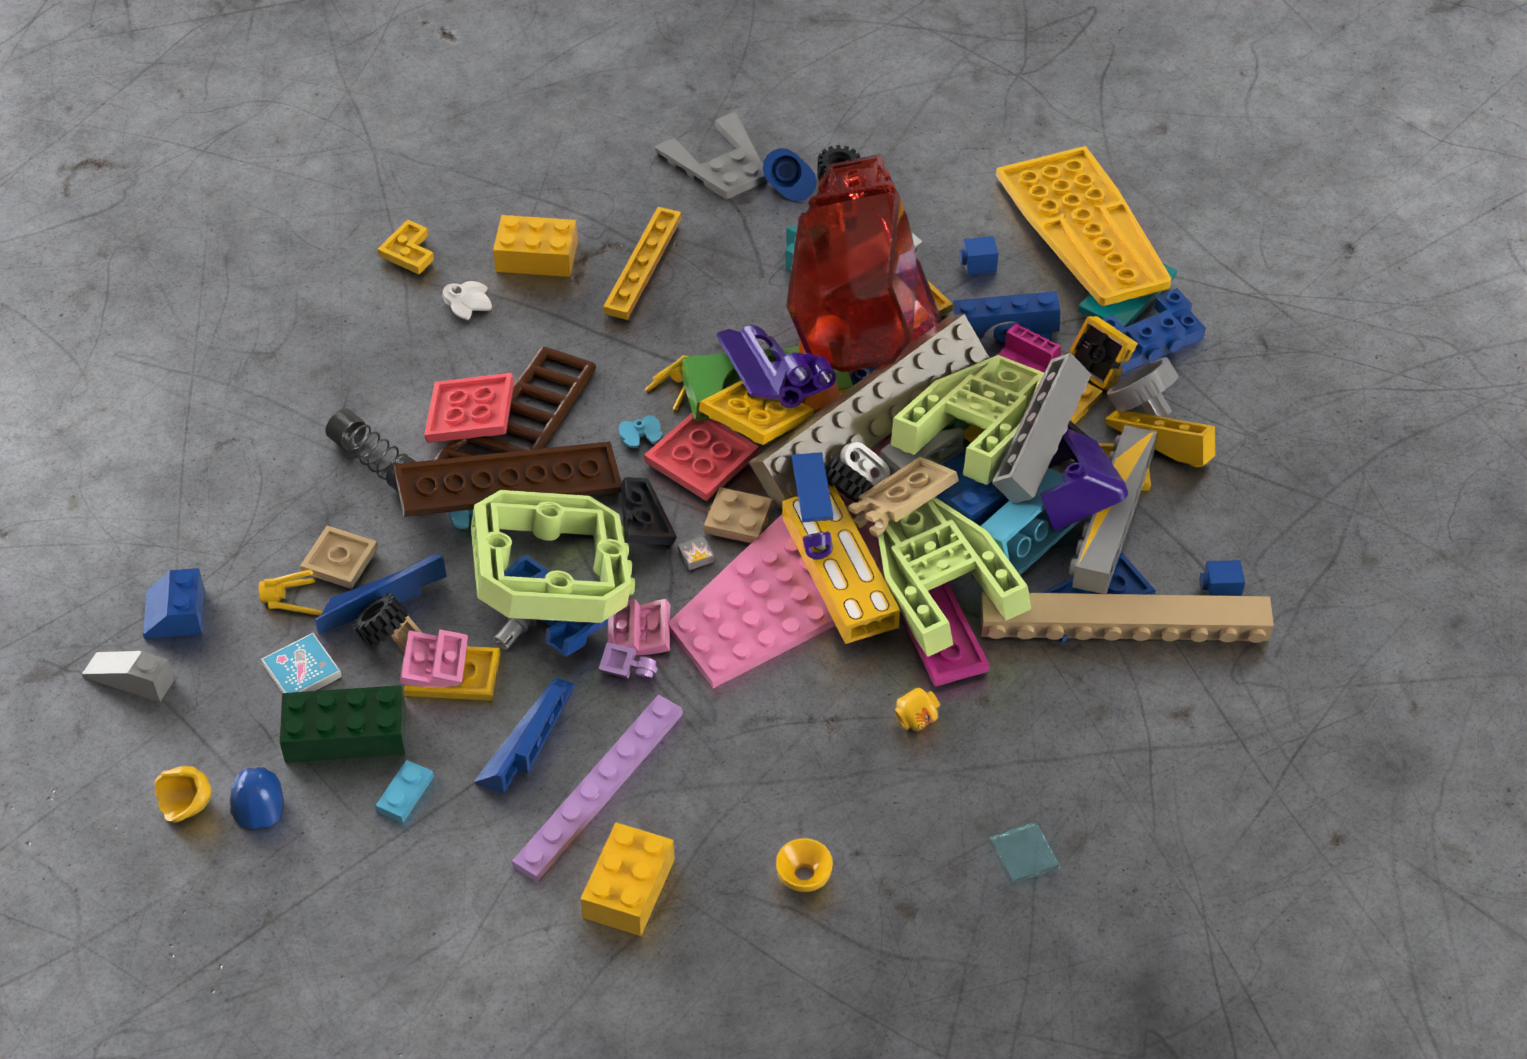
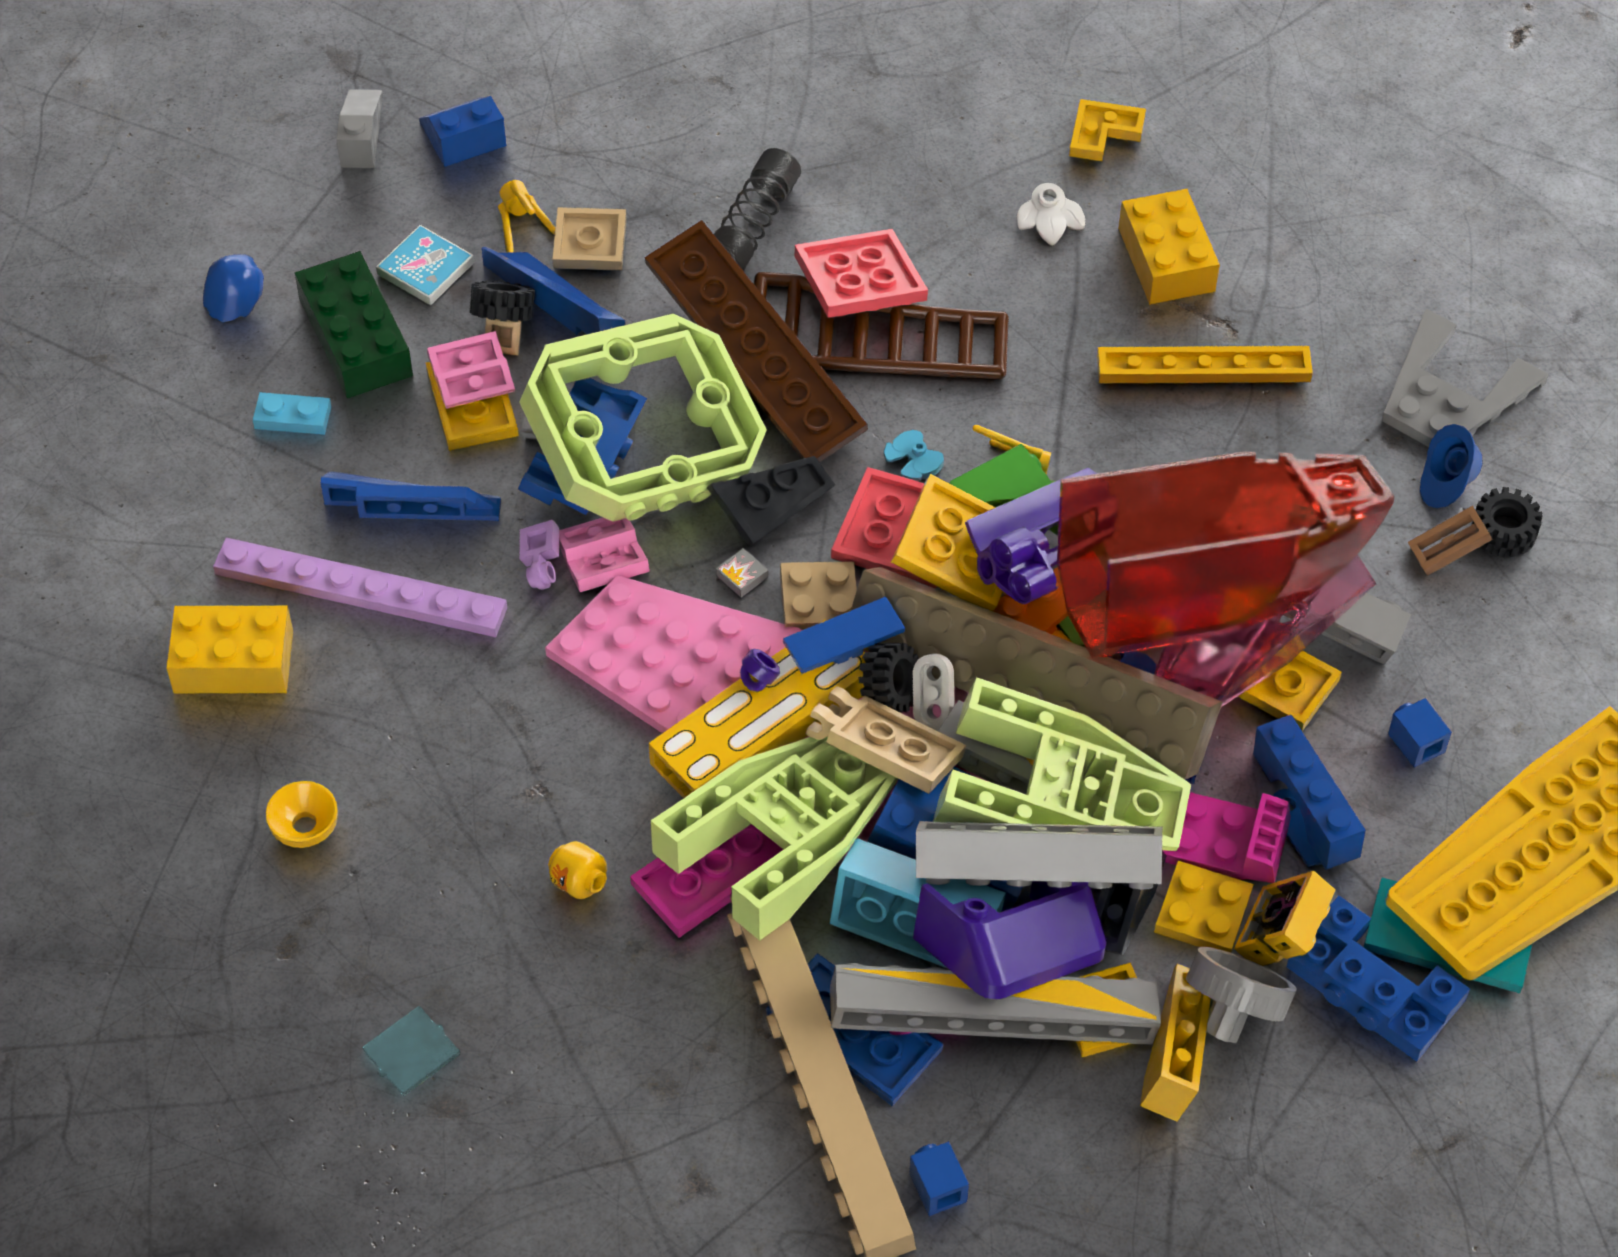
camera: 70 degrees right, 5 degrees up
yellow hair [154,766,212,823] -> none

